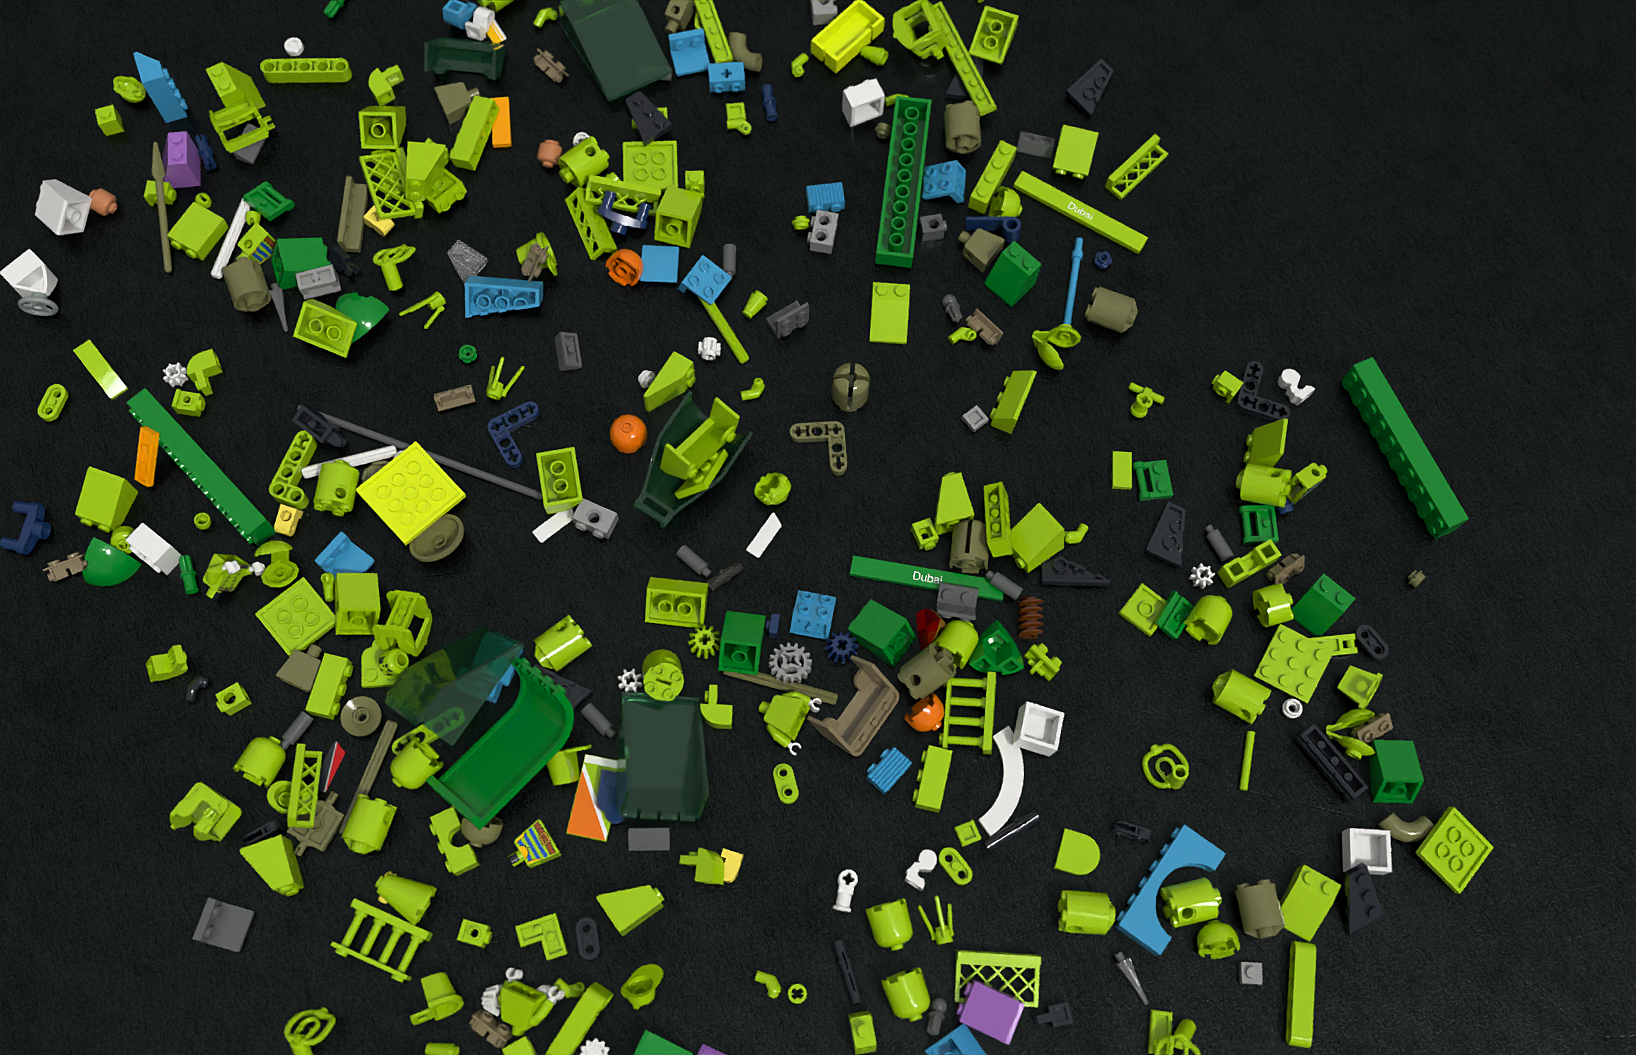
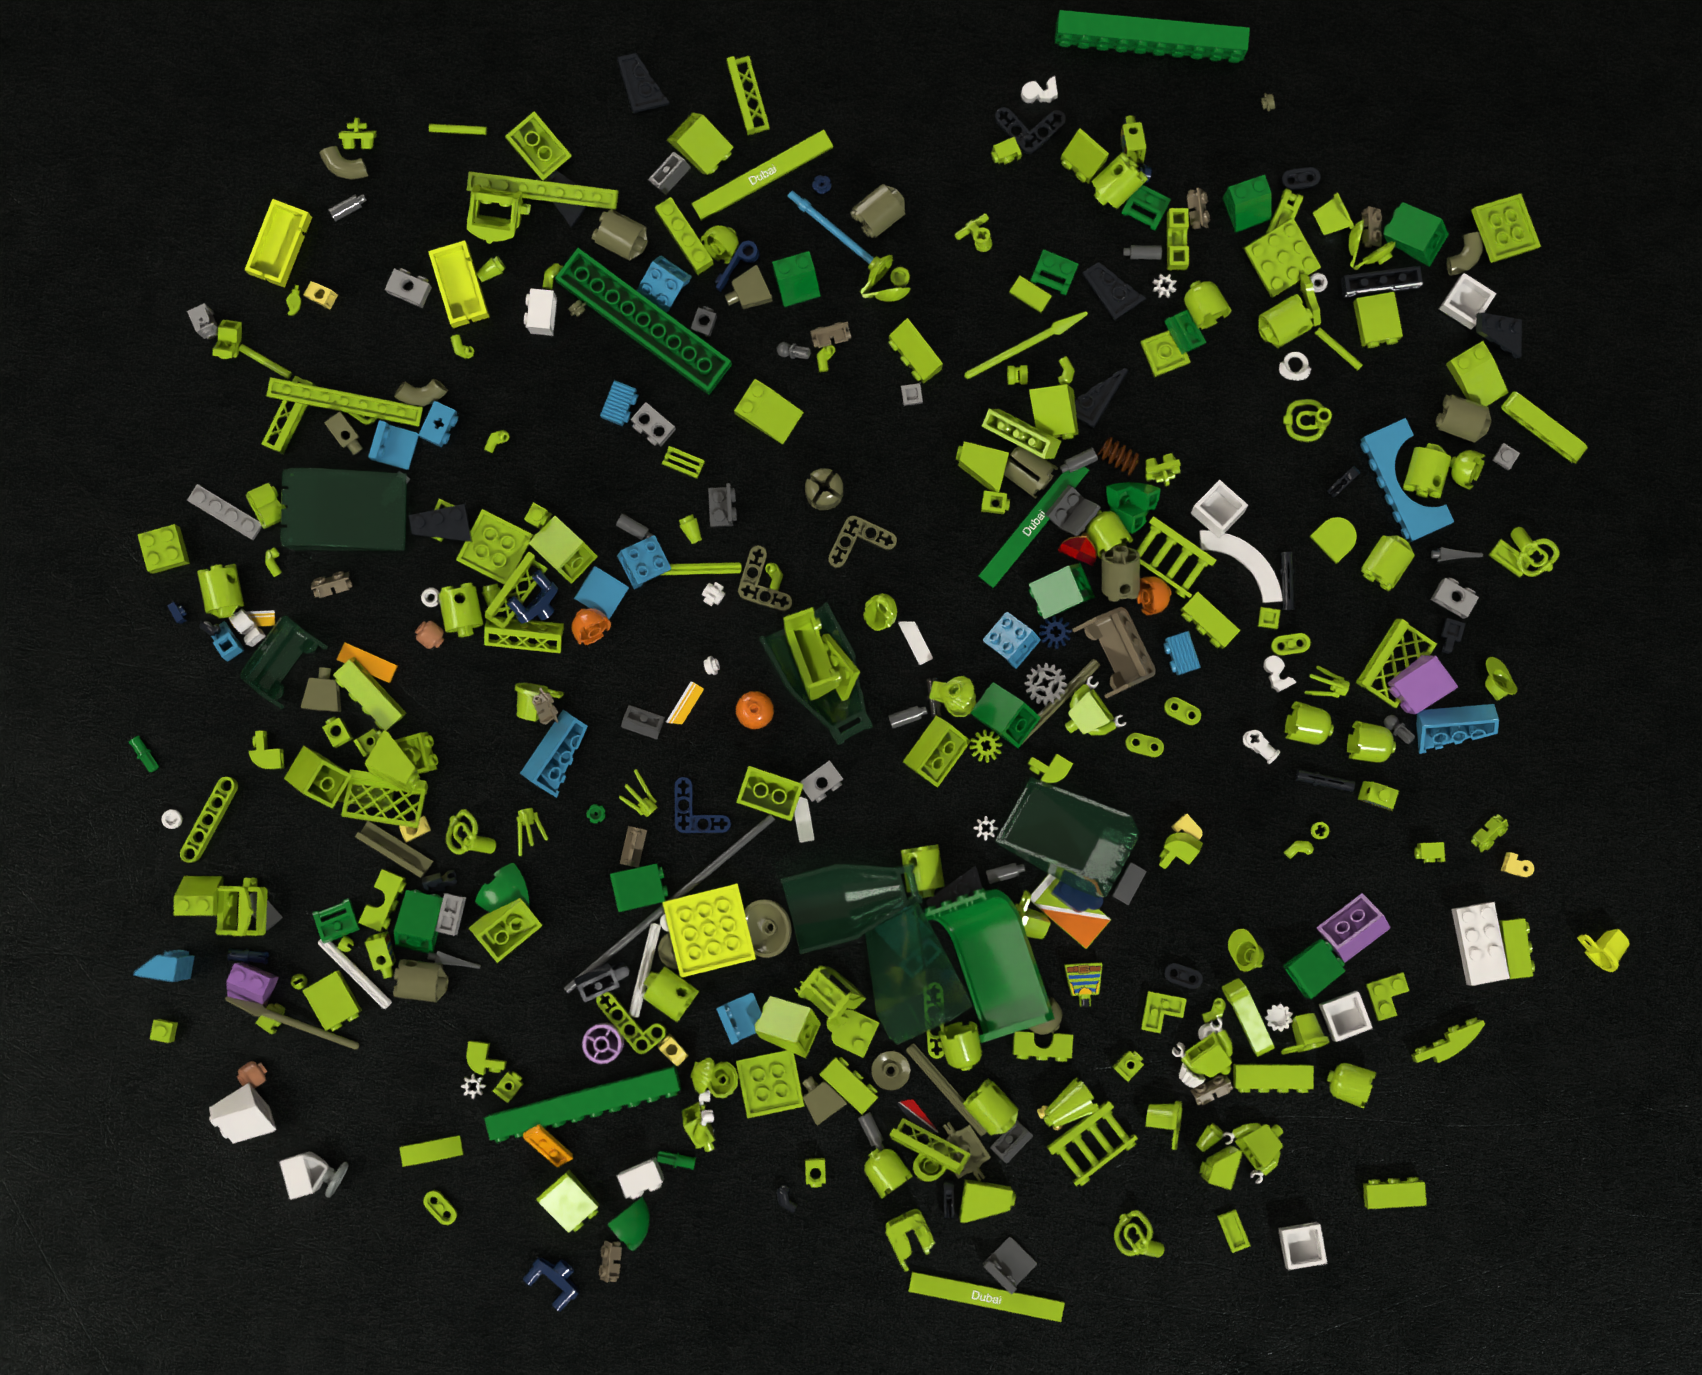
camera: 60 degrees left, 15 degrees up
lime head [110,526,135,554] -> none
lime arm [113,76,146,103] -> none
lime brick [146,645,188,682] -> none
lime hinge [194,513,211,530] -> none
lime arm [321,572,335,602] -> none
lime head [378,649,409,676] -> none
clear wing [447,240,488,286] -> none
lime slope [596,885,664,936] -> none
lime cylinder [642,649,684,701] -> none
lime slope [643,351,696,412] -> none
lime tile [726,103,746,121] -> none
dark blue pin [761,84,778,121] -> none
dark blue plate [766,614,780,638] -> none
lime plate [792,216,810,230] -> none
lime brick [1253,583,1294,627] -> none
none -> lime brick [322,717,353,748]
none -> lime arch [359,869,407,932]
none -> lavender cylinder [582,1022,624,1064]
none -> green slope [610,864,669,912]
none -> lime tile [662,446,705,479]
none -> yellow sticker [666,682,704,724]
none -> olive beam [738,546,792,611]
none -> clear green windscreen [780,863,923,954]
none -> lime tile [891,267,910,287]
none -> lime tile [908,1271,1065,1322]
none -> lime animal [929,676,976,717]
none -> lime piece [965,311,1088,379]
none -> dark grey slope [990,1119,1033,1163]
none -> lime wheel [1007,365,1028,385]
none -> lime plate [1164,697,1201,725]
none -> white piece [1279,352,1311,381]
none -> lime tile [1300,273,1321,326]
none -> lime brick [1353,292,1403,348]
none -> light grey brick [1431,577,1479,619]

